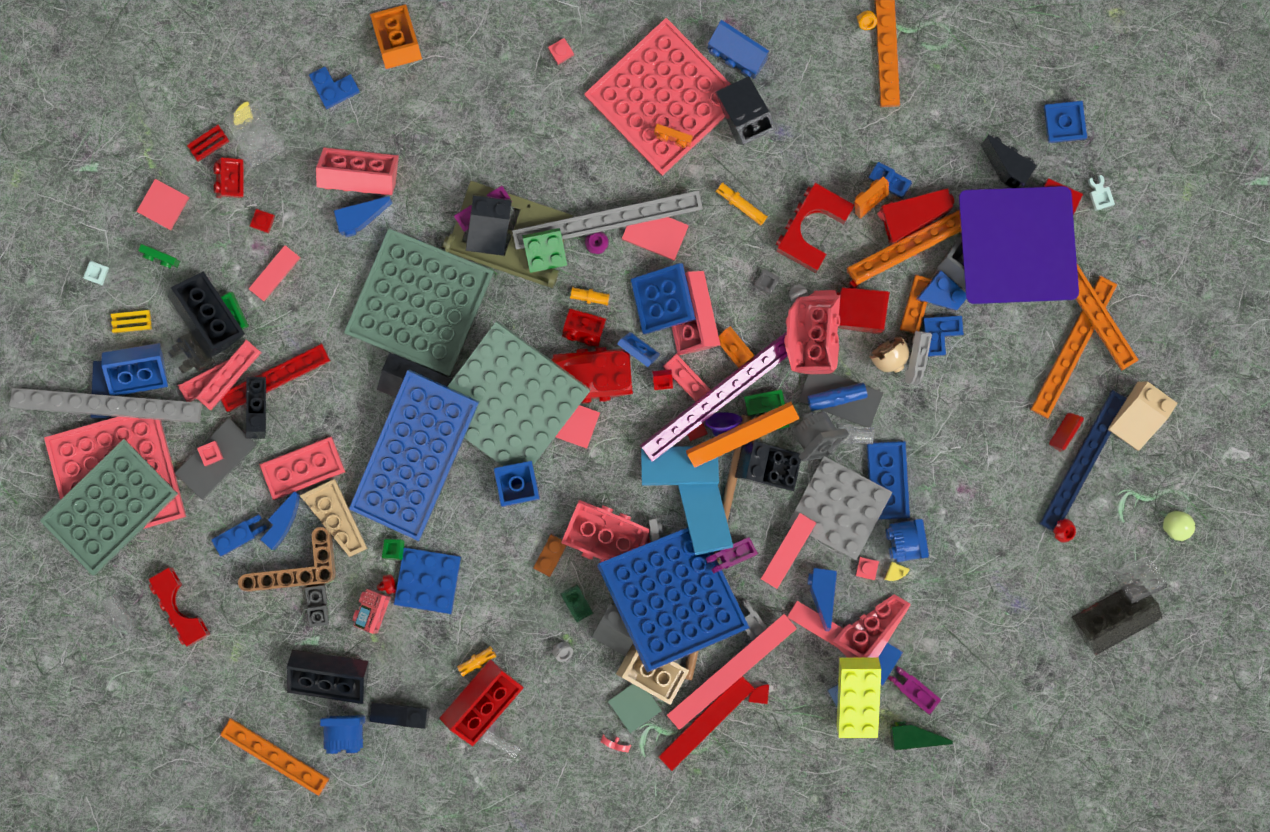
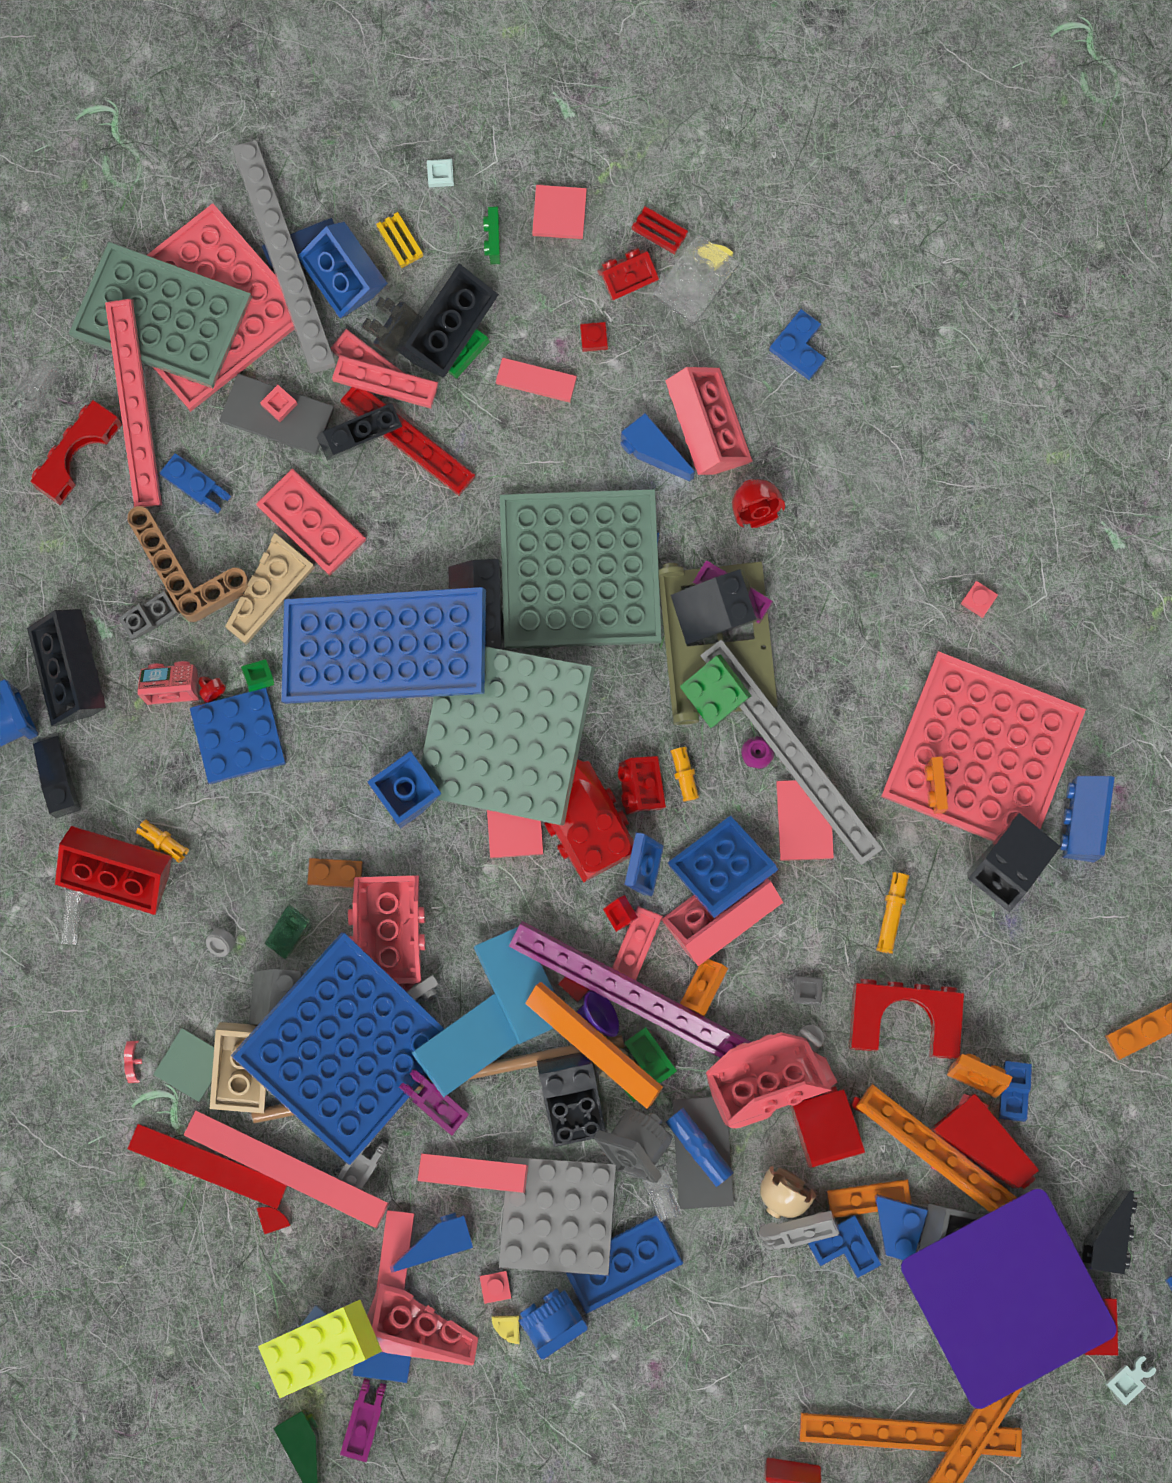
camera: 65 degrees right, 5 degrees down
blue slope [260,491,300,550] -> none
orange slope [370,4,422,69] -> none
none -> coral tile [105,299,162,507]
none -> red cylinder [732,479,785,528]

